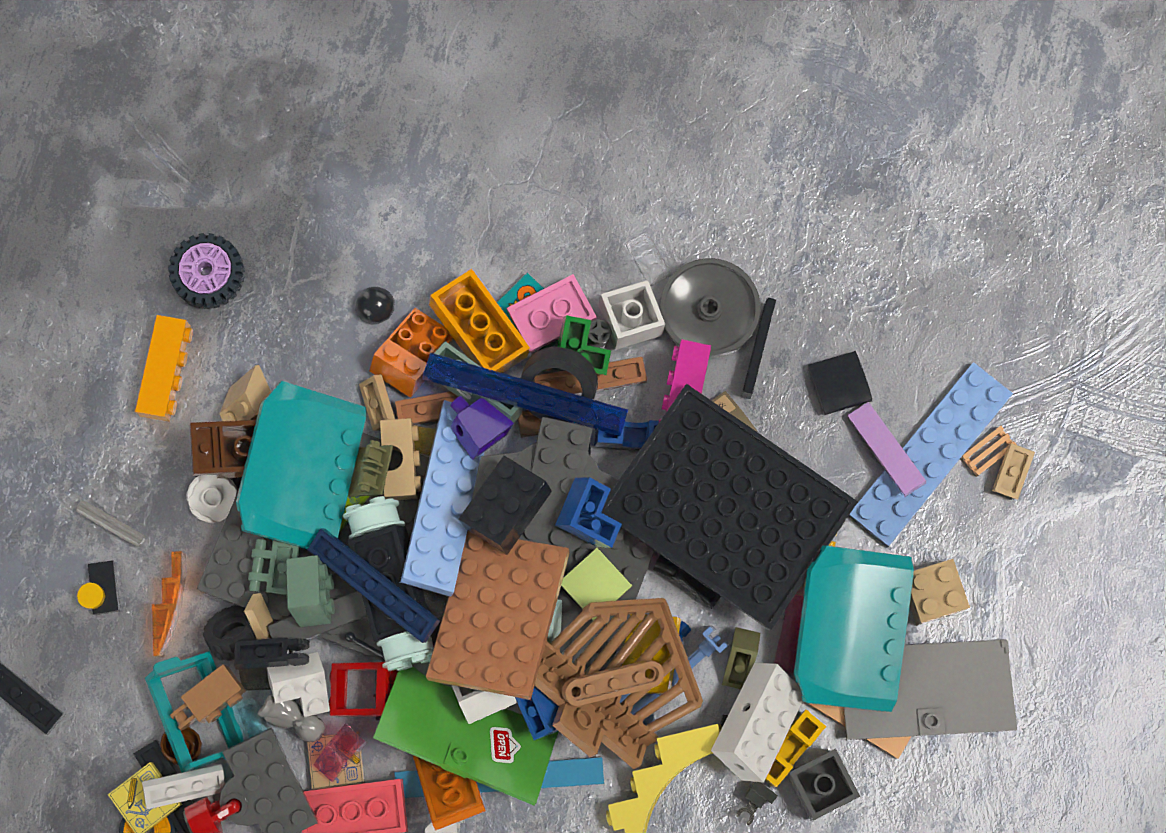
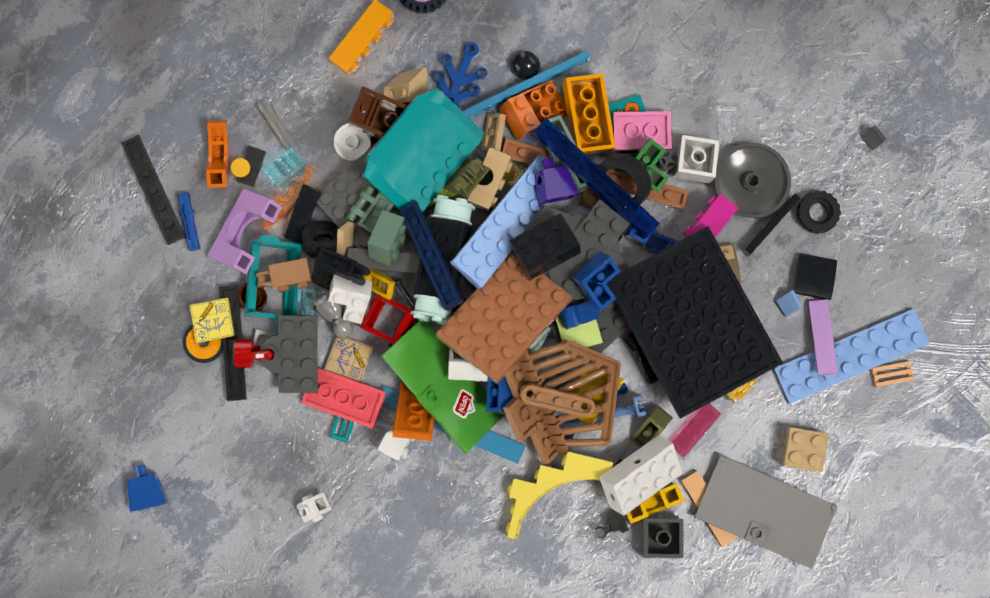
camera: 25 degrees right, 5 degrees up
white plate [142,764,225,809] -> none
clear pink slope [313,724,368,782] -> none
teal slope [794,545,914,712] -> none
tan plate [992,443,1035,500] -> none
none -> blue pin [177,193,201,251]
none -> orange arch [206,120,230,188]
none -> lavender arch [207,188,282,274]
none -> clear light blue brick [263,147,308,190]
none -> black tile [284,184,322,244]
none -> yellow slope [362,270,395,300]
none -> blue plant [434,42,488,107]
none -> dark azure tile [462,50,591,119]
none -> blue panel [560,301,600,330]
none -> light blue tile [776,290,803,316]
none -> black tyre [797,190,841,234]
none -> dark grey slope [861,125,886,151]

